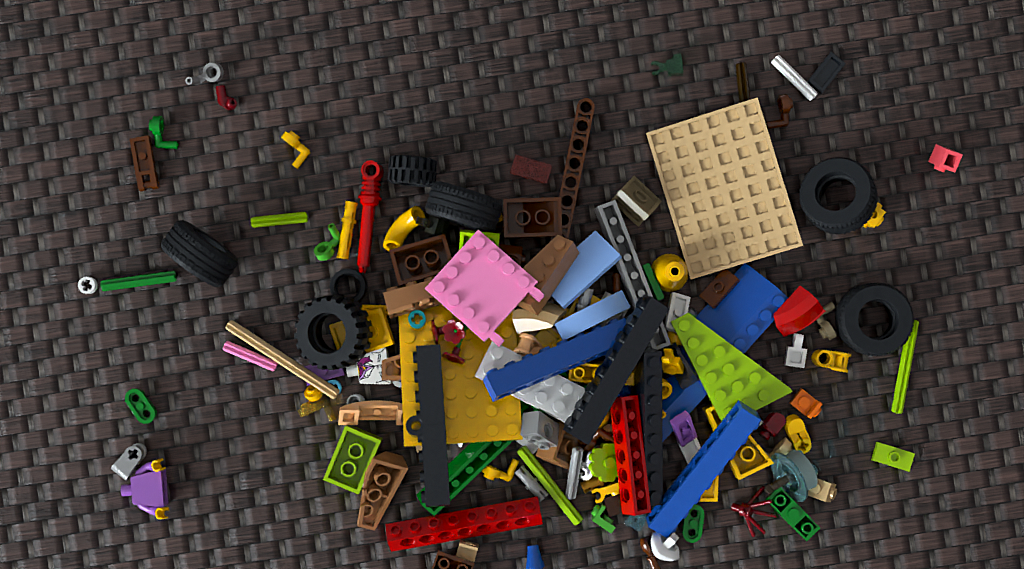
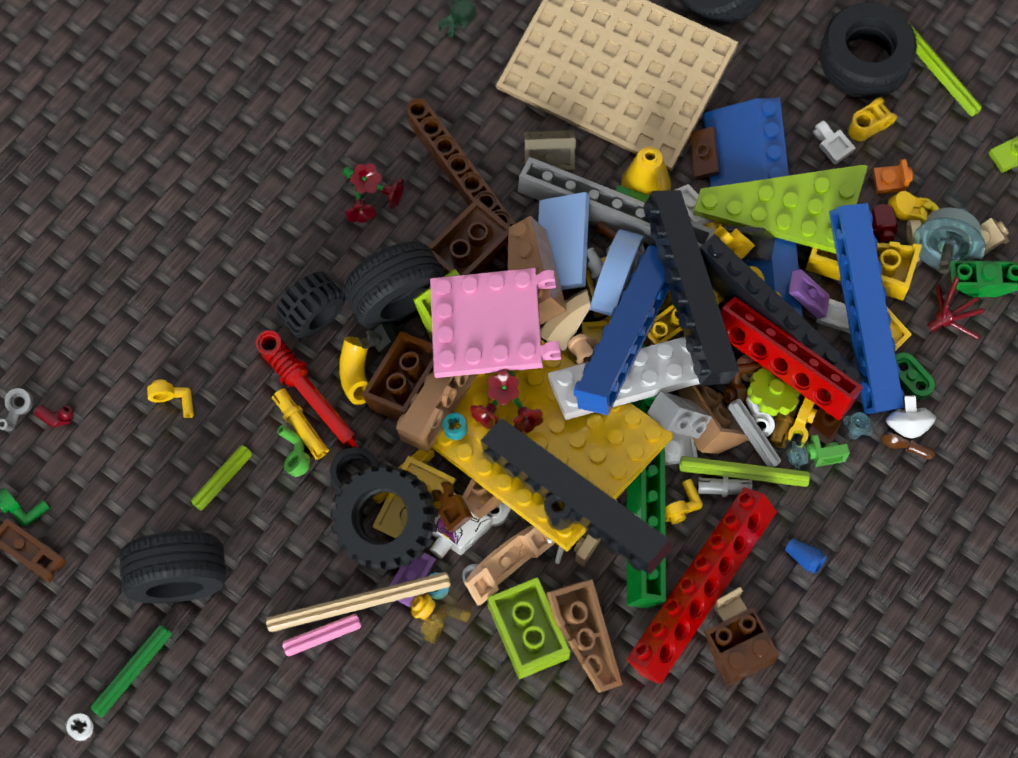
camera: 45 degrees left, 20 degrees down
clear red plate [510,154,552,184] -> none
red slope [774,286,826,337] -> none
dark tan plate [816,302,837,340] -> none
none -> dark red plant [343,163,405,223]
none -> reddish brown plate [431,482,473,532]
none -> clear light blue plate [787,441,808,470]

